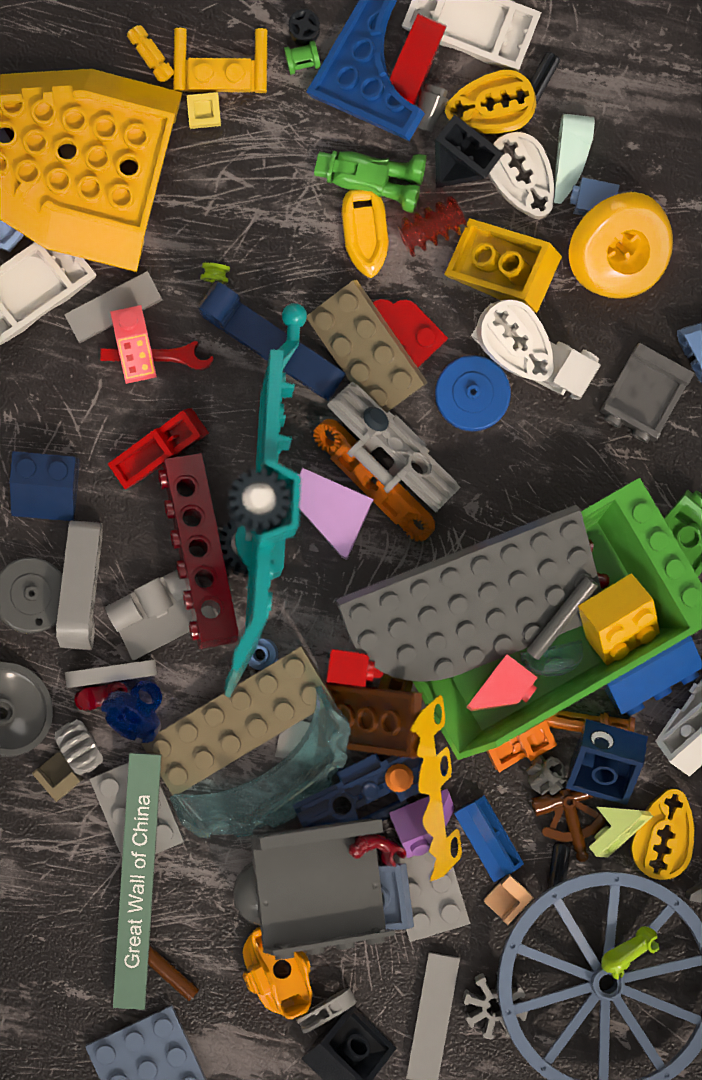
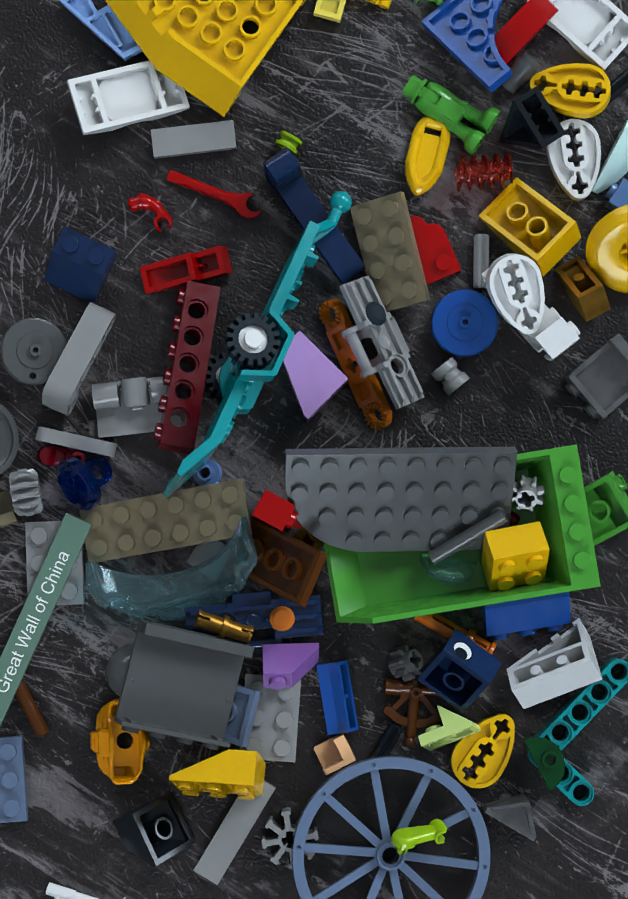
camera: 10 degrees right, 0 degrees up
coral slope [110,305,157,384] -> none
light grey piece [296,987,357,1033] -> none
dark red piece [348,834,407,867] -> none
yellow piece [411,695,462,881] -> none
coral slope [466,654,538,711] -> none
orange slope [486,720,557,772] -> none
none -> red piece [127,193,173,232]
none -> yellow slope [169,749,266,800]
none -> pearl gold pin [194,610,254,644]
none -> light grey wheel [431,357,470,396]
none -> light grey axle [473,234,489,289]
none -> light grey gear [512,475,545,512]
none -> pearl gold slope [555,256,611,322]

